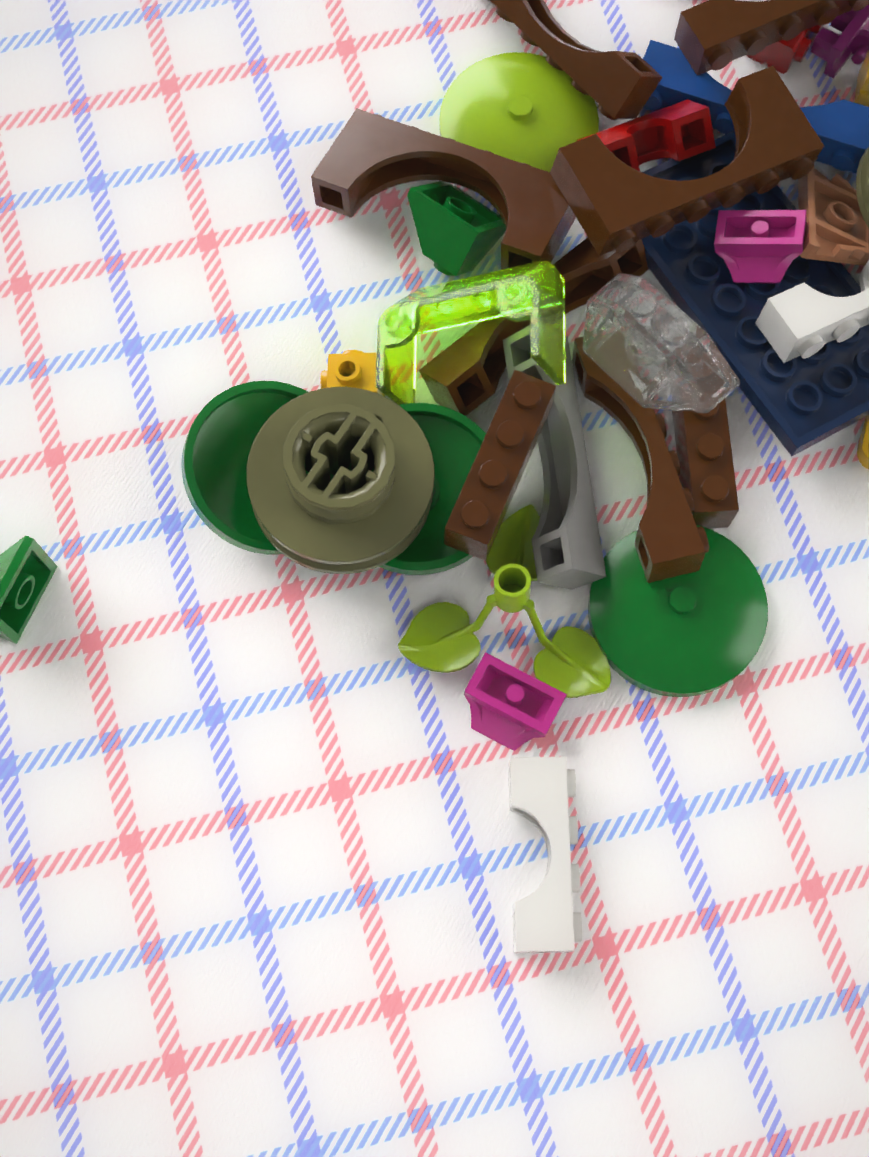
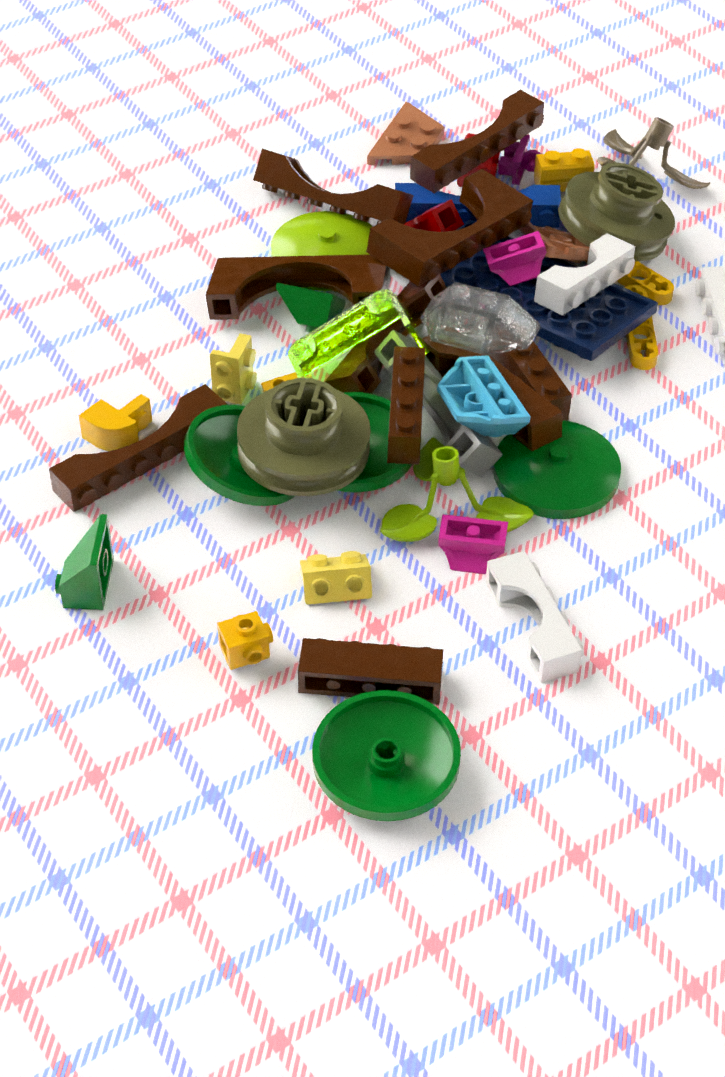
camera: 20 degrees left, 25 degrees down
none -> reddish brown arch [49,384,228,512]
none -> yellow brick [78,394,152,451]
none -> light yellow bracket [210,333,257,405]
none -> yellow brick [217,611,274,670]
none -> reddish brown brick [298,638,444,705]
none -> light yellow bracket [299,551,372,605]
none -> green dish [312,690,461,821]
none -> medium azure wedge [437,355,531,437]

